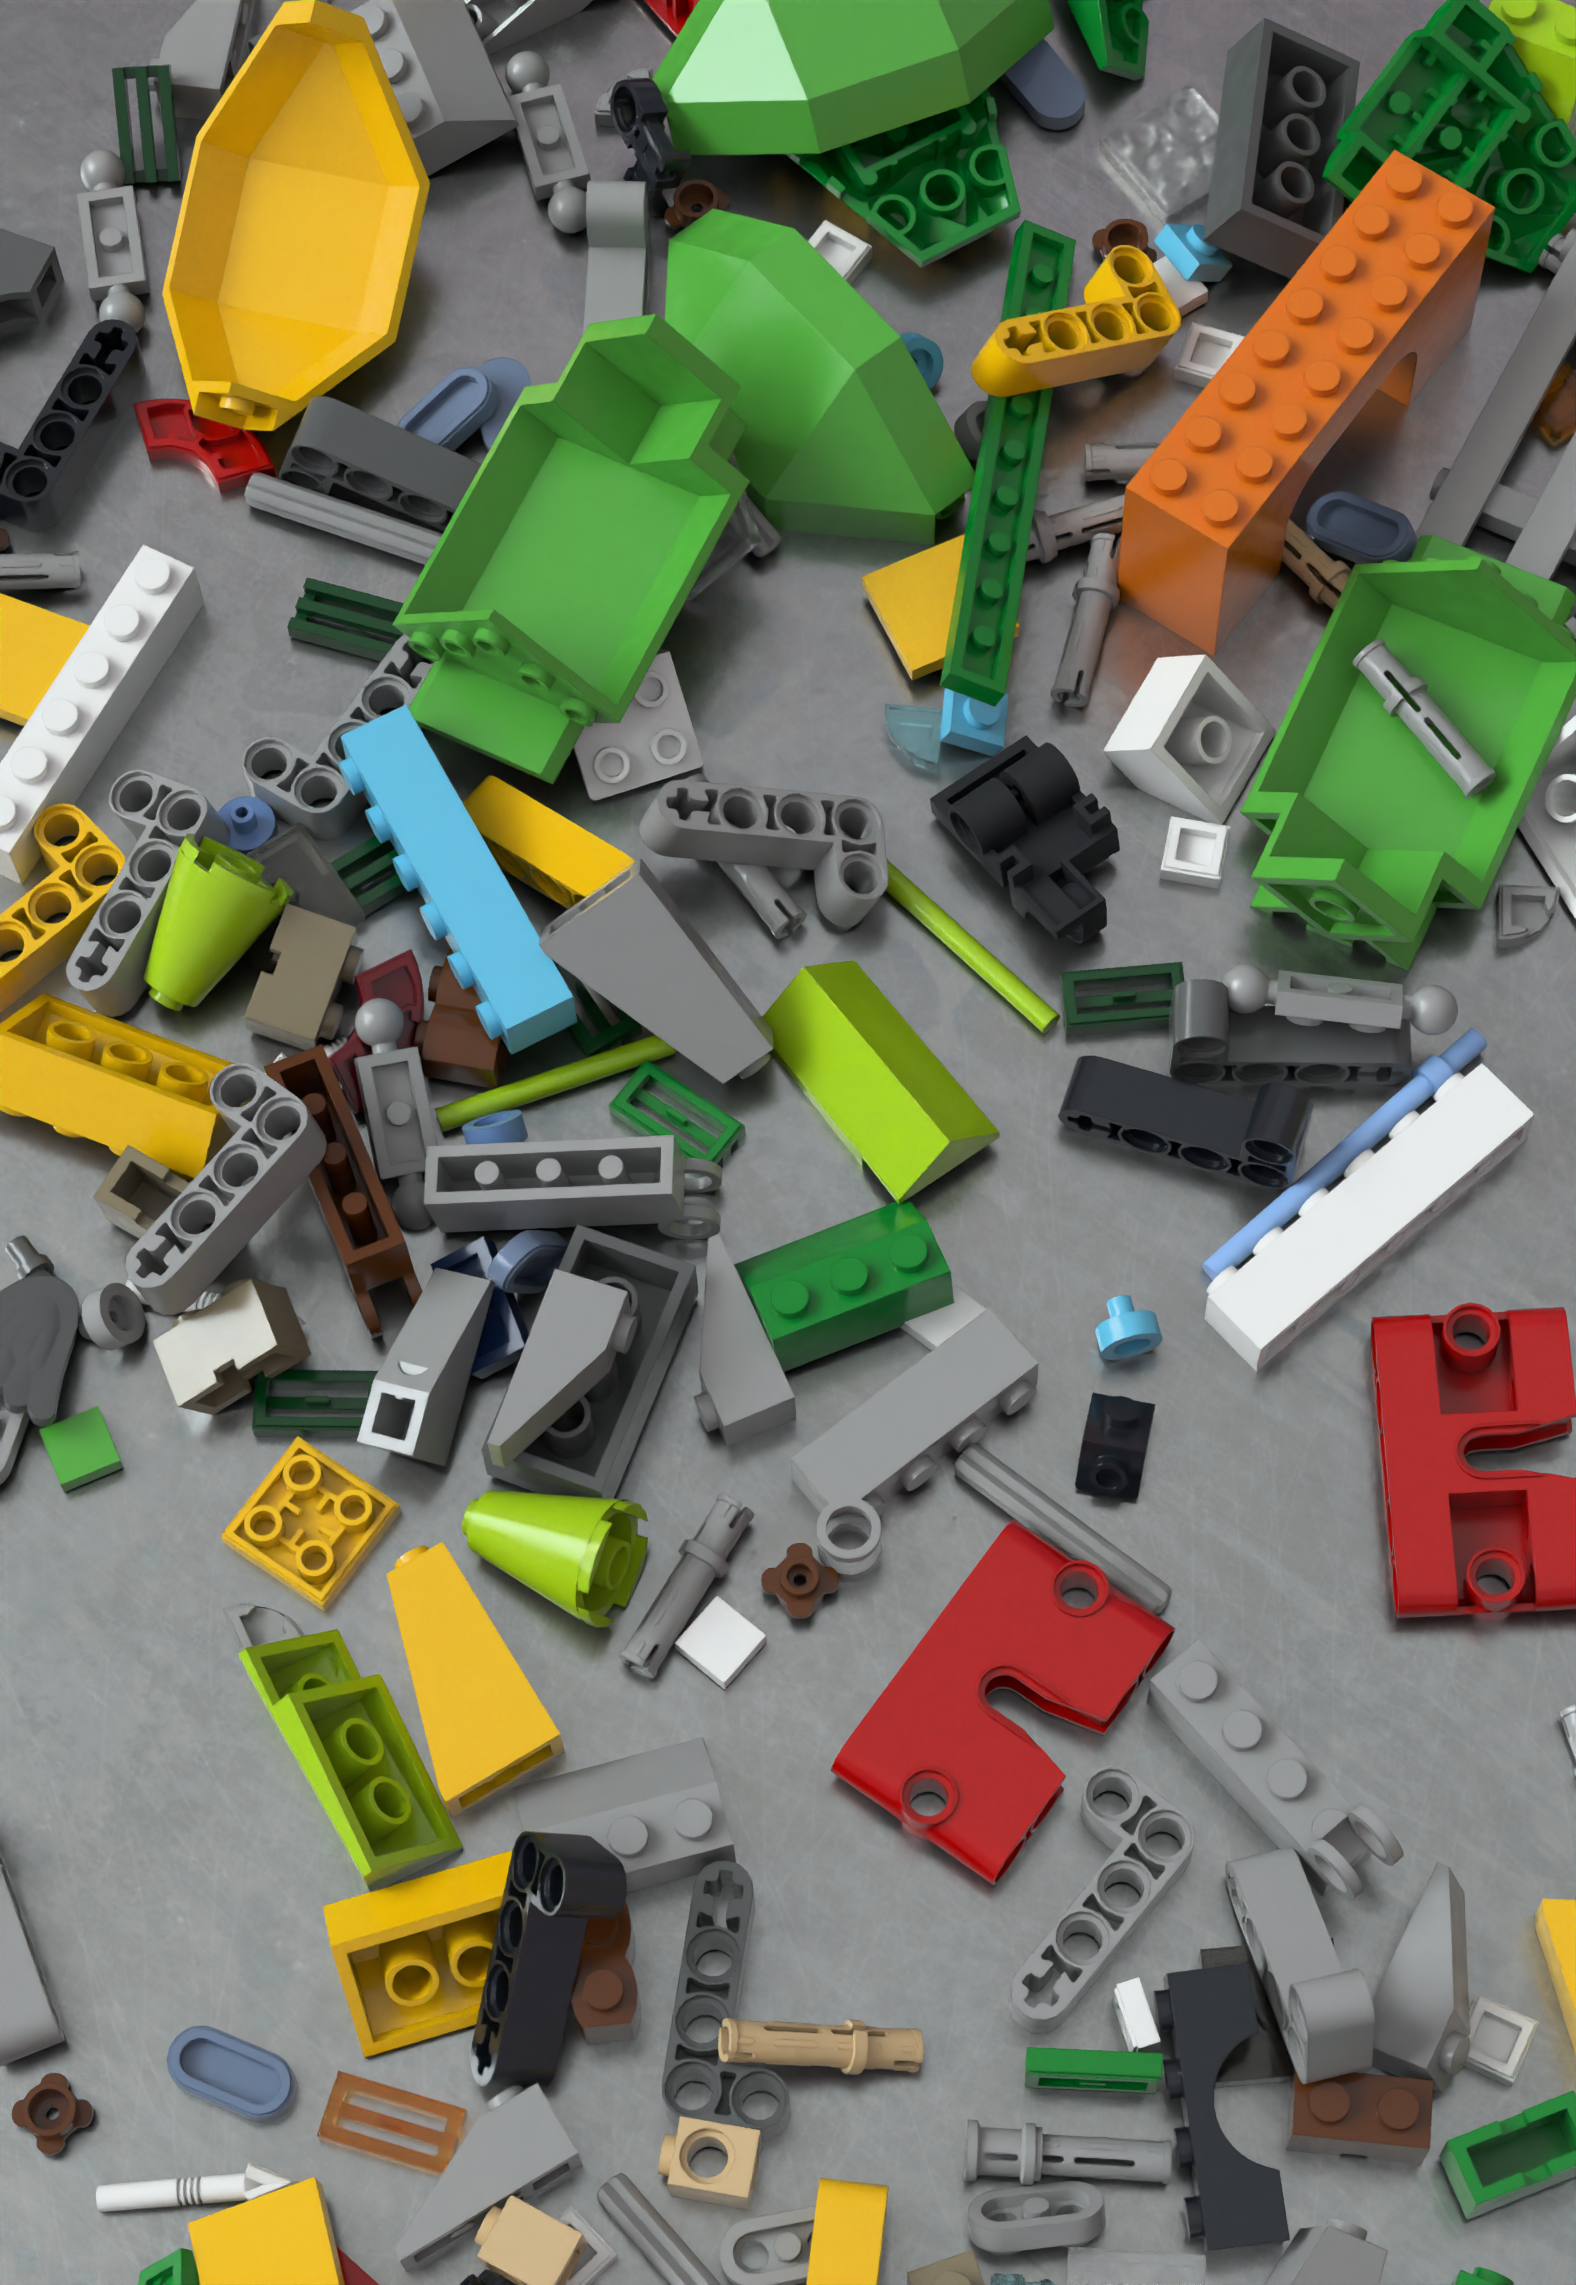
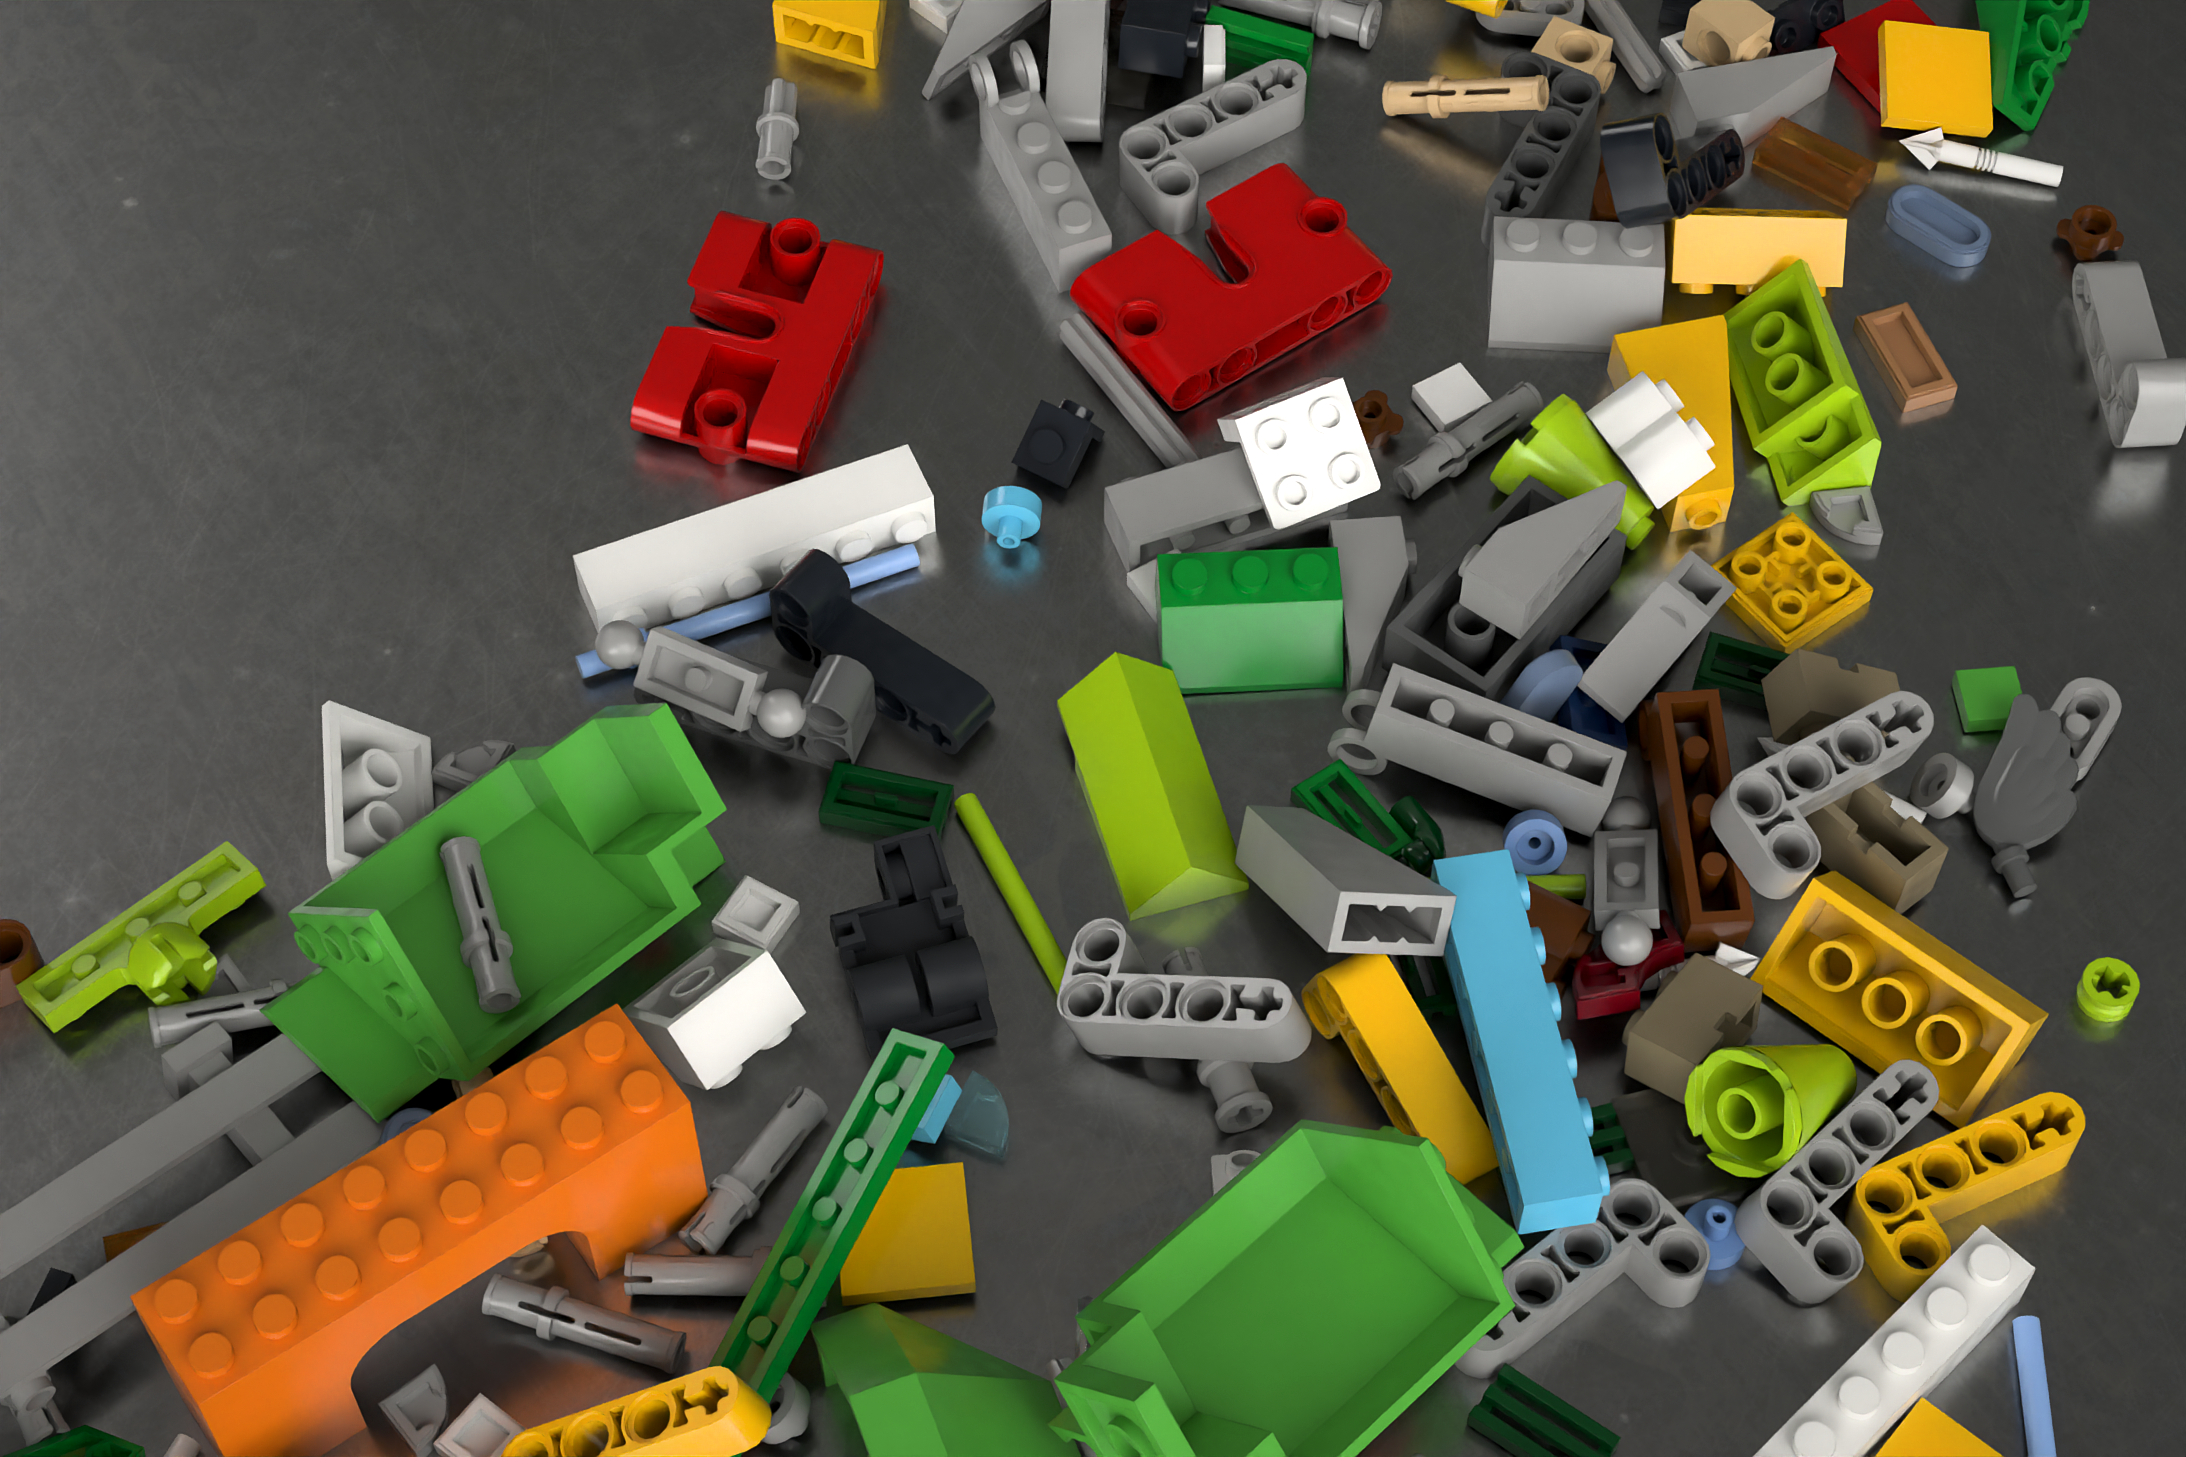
camera: 165 degrees left, 10 degrees down
none -> white bracket [1217,377,1381,530]
none -> dark green arm [1389,796,1446,875]
none -> white brick [1585,371,1716,509]
none -> medium nougat tile [1853,302,1958,413]

